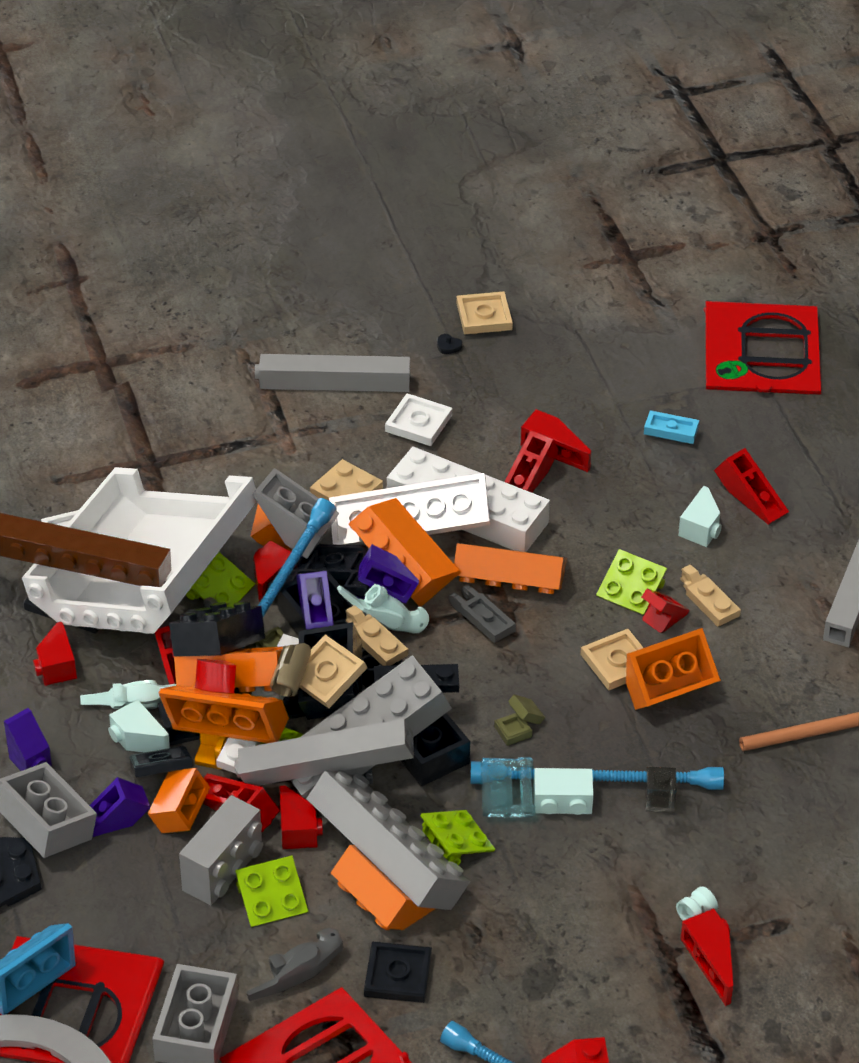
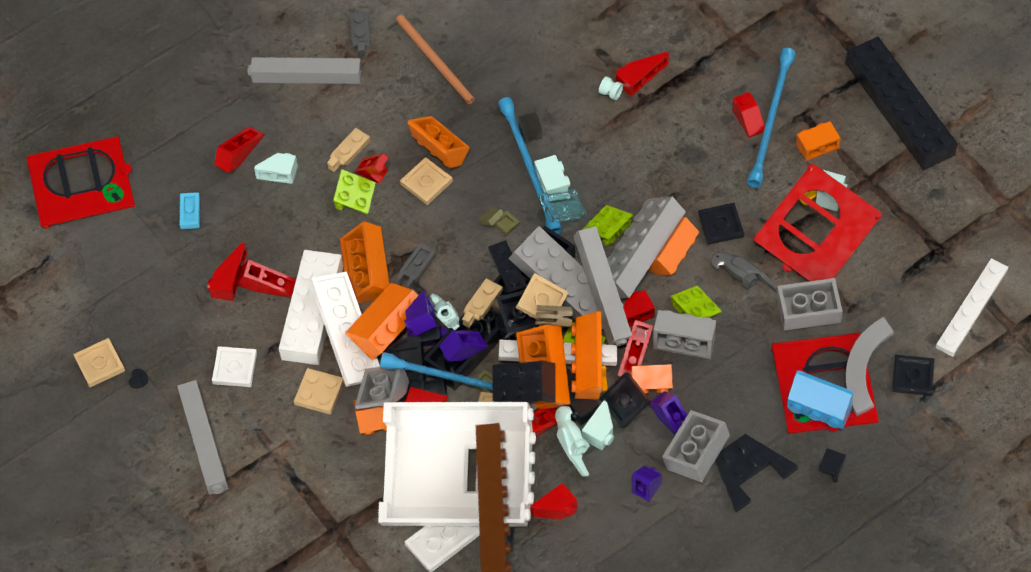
camera: 105 degrees left, 15 degrees up
red brick [195,659,236,693] -> none

